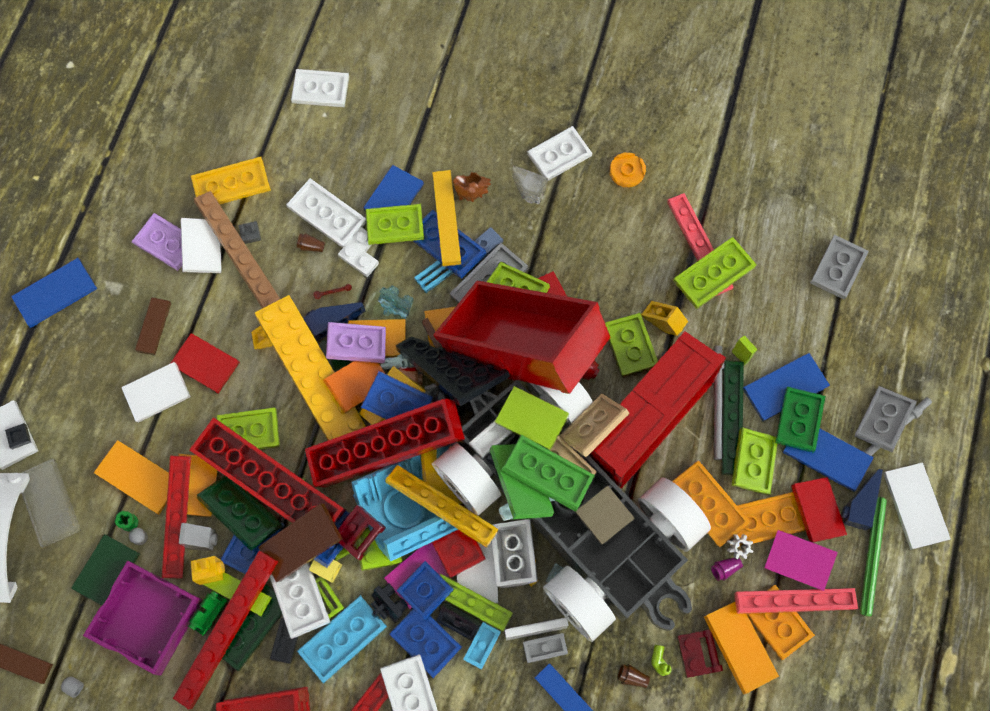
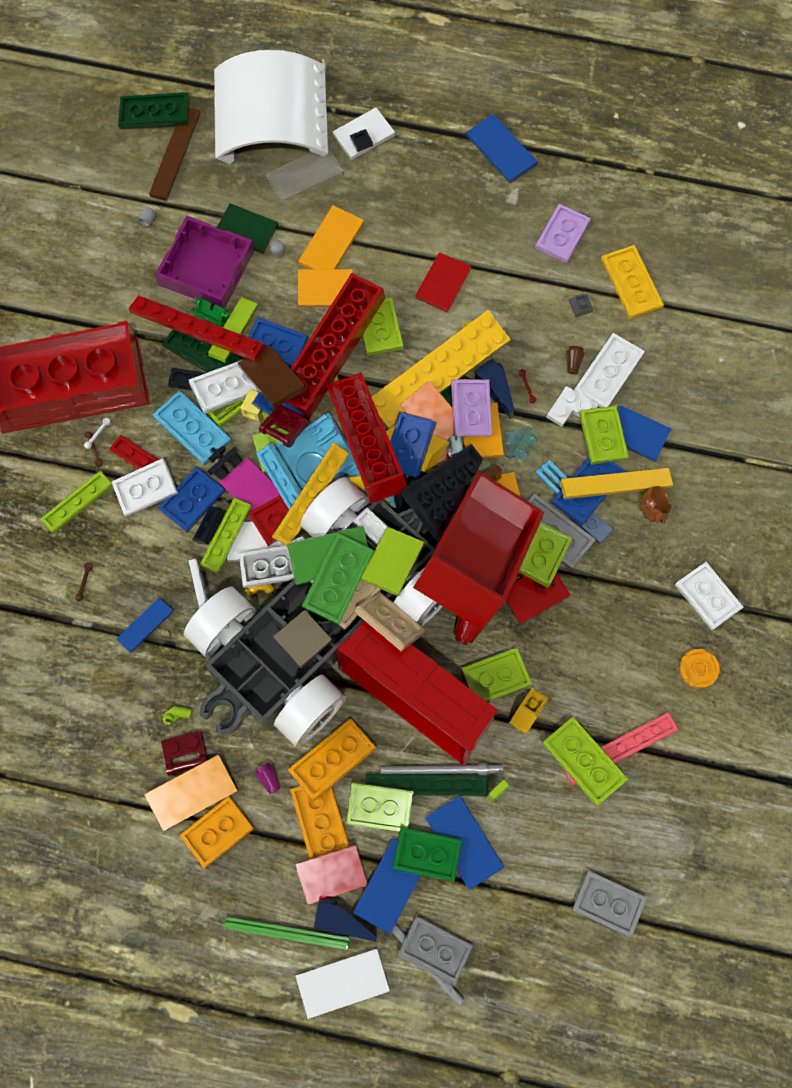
camera: 85 degrees right, 0 degrees up
green bush [115,511,139,532] -> none
white tile [122,362,191,423] -> none
reddish brown tile [135,297,171,355] -> none
red tile [162,456,191,578] -> none
light grey slope [179,523,218,551] -> none
white tile [180,218,221,273] -> none
yellow brick [191,556,225,585] -> none
medium nougat plate [194,191,280,308] -> none
dark green tile [197,475,282,551] -> none
white tile [291,69,349,107] -> none
blue tile [396,561,454,620] -> none
medium azure plate [463,622,501,670] -> none
clear slope [512,166,548,204] -> none
light grey plate [523,633,568,663] -> none
reddish brown cone [617,664,650,688] -> none
white gear [727,534,753,559] -> none
coral tile [734,588,858,614] -> none
dark pink tile [764,530,838,591] -> none

